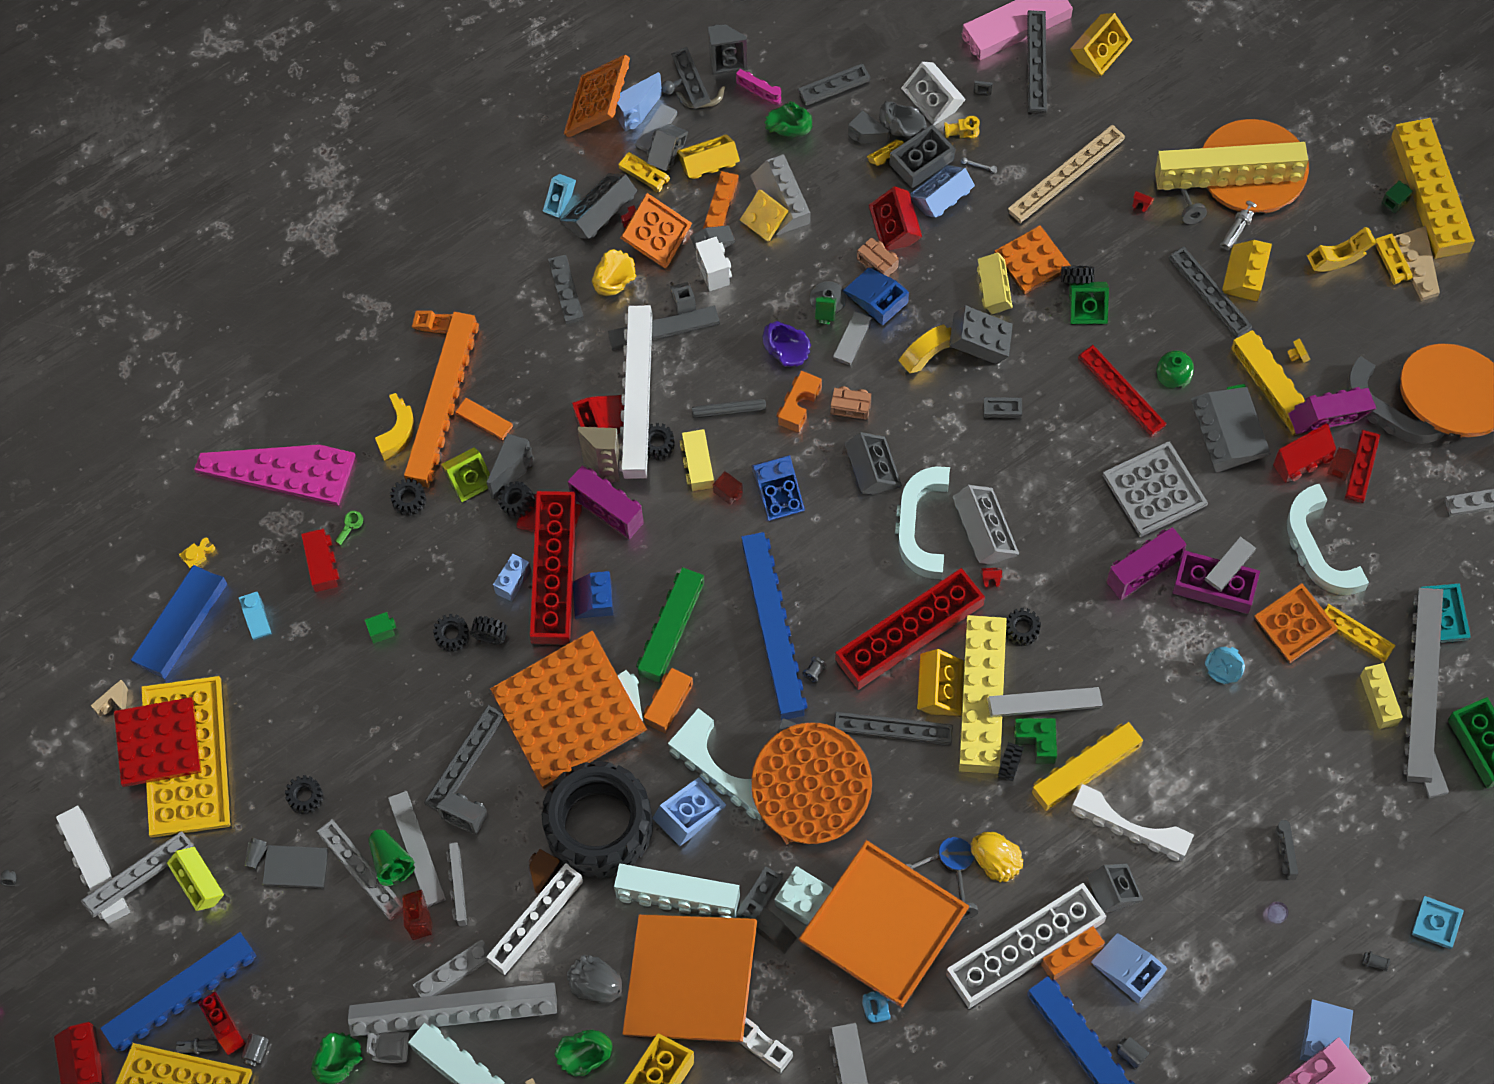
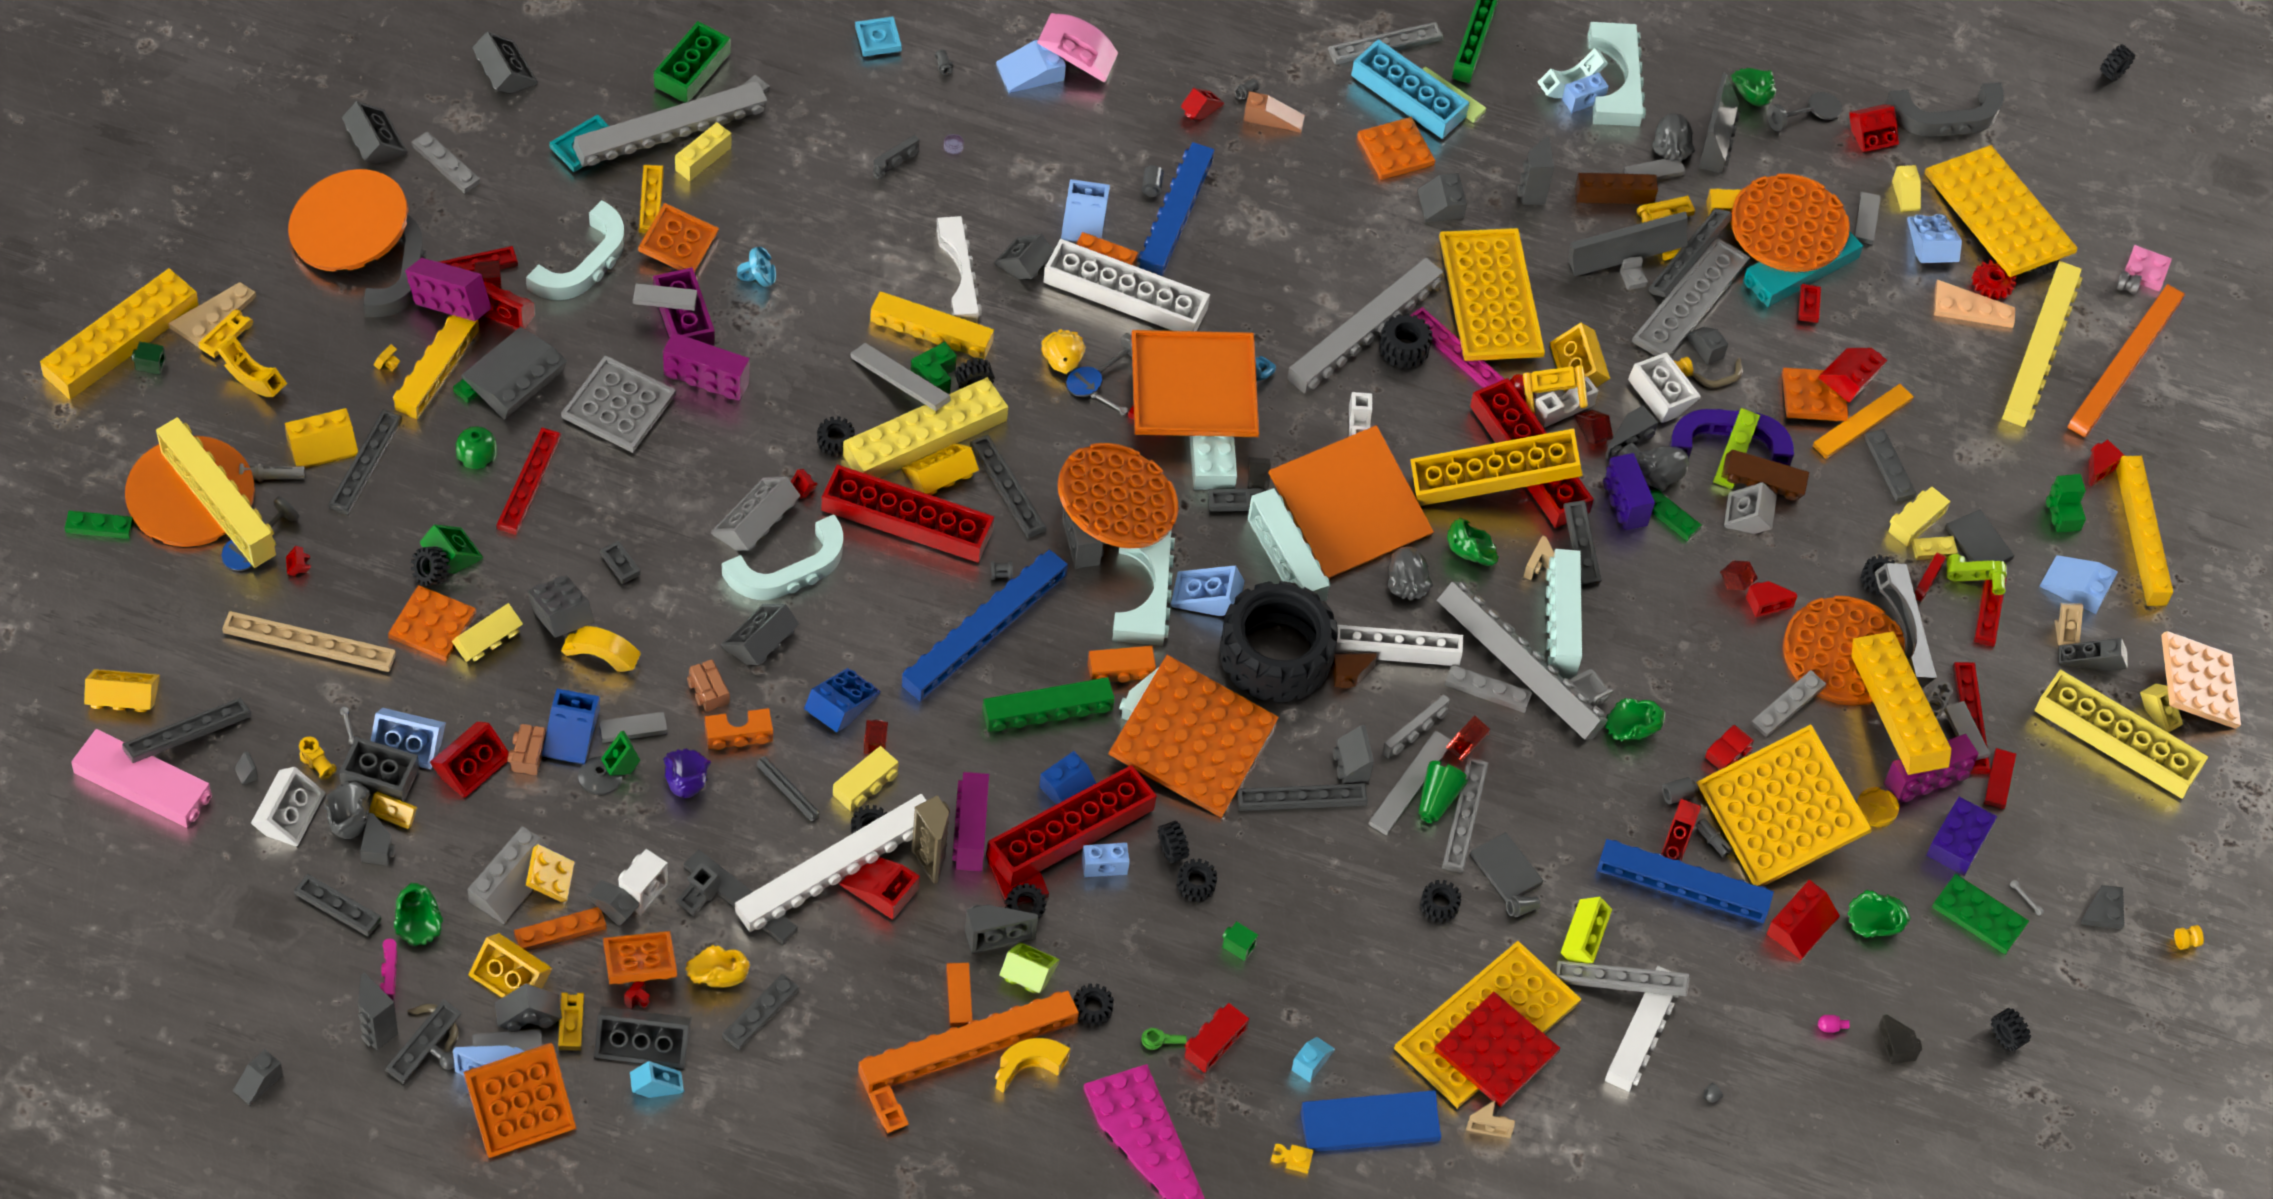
camera: 135 degrees left, 10 degrees down
none -> green plate [65,510,134,539]

